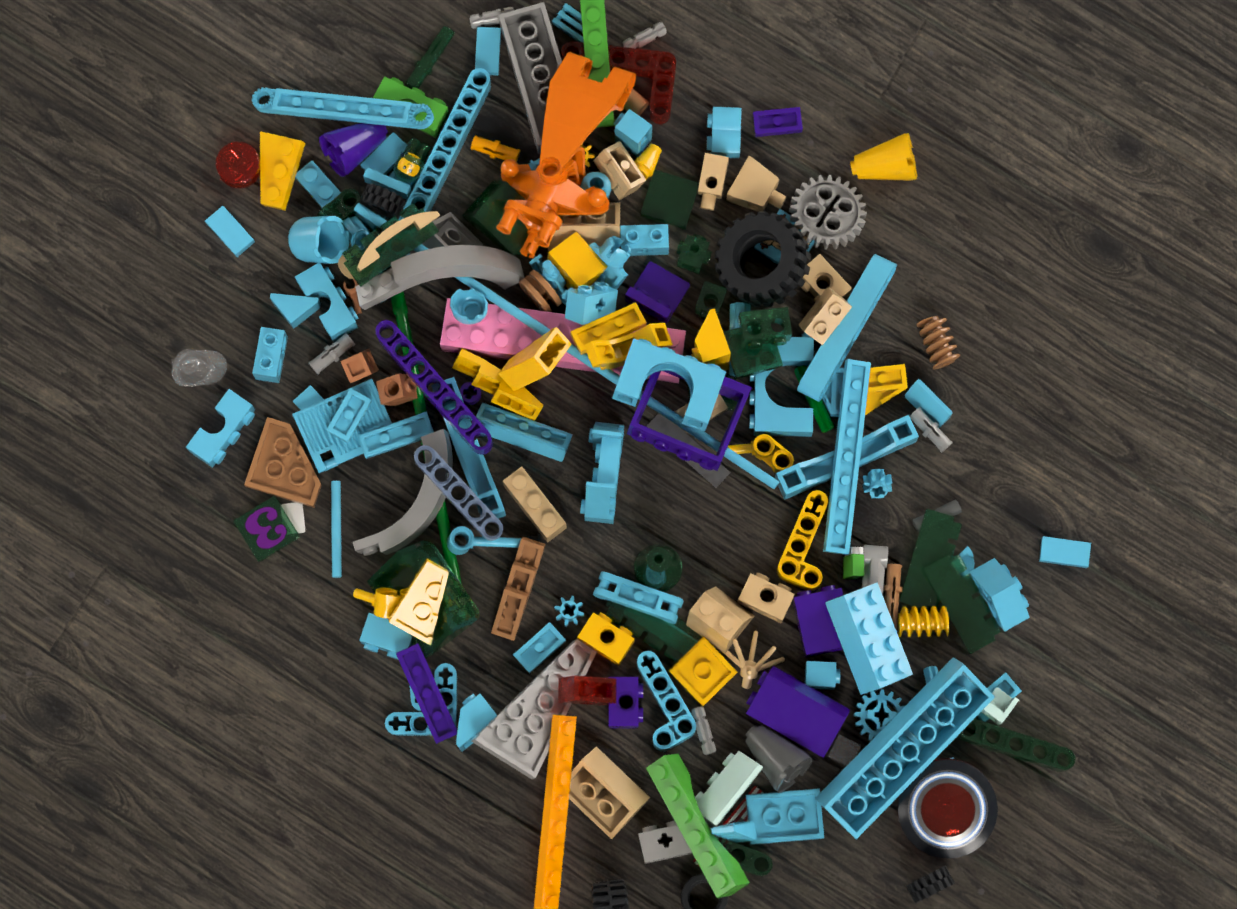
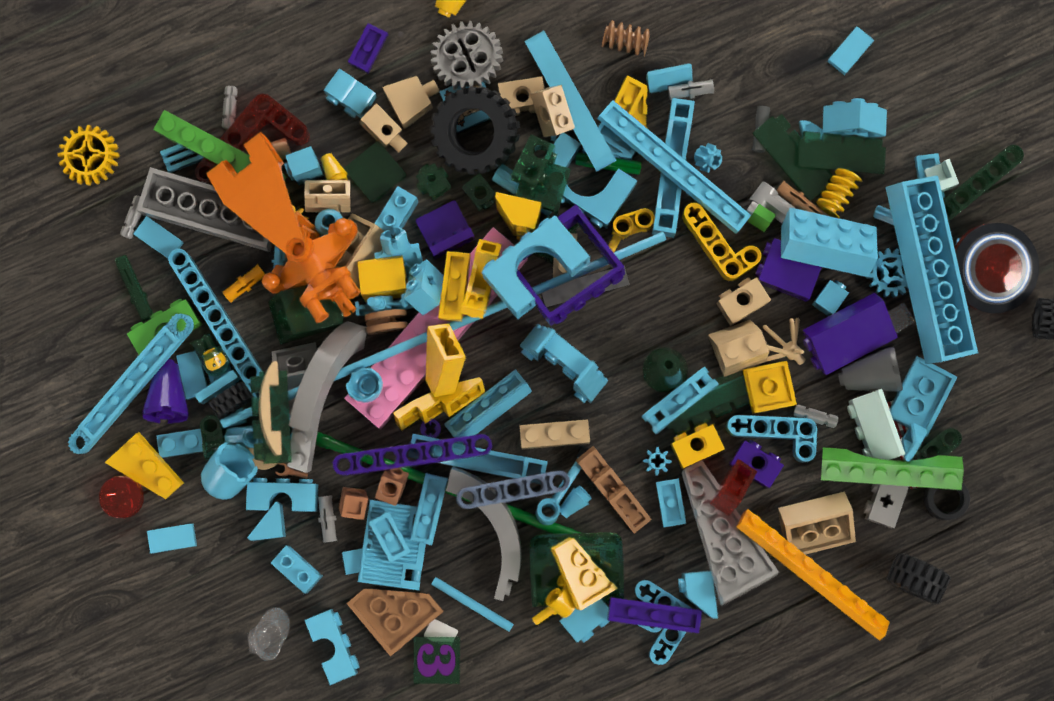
camera: 55 degrees left, 5 degrees up
none -> medium azure cone [560,485,592,518]

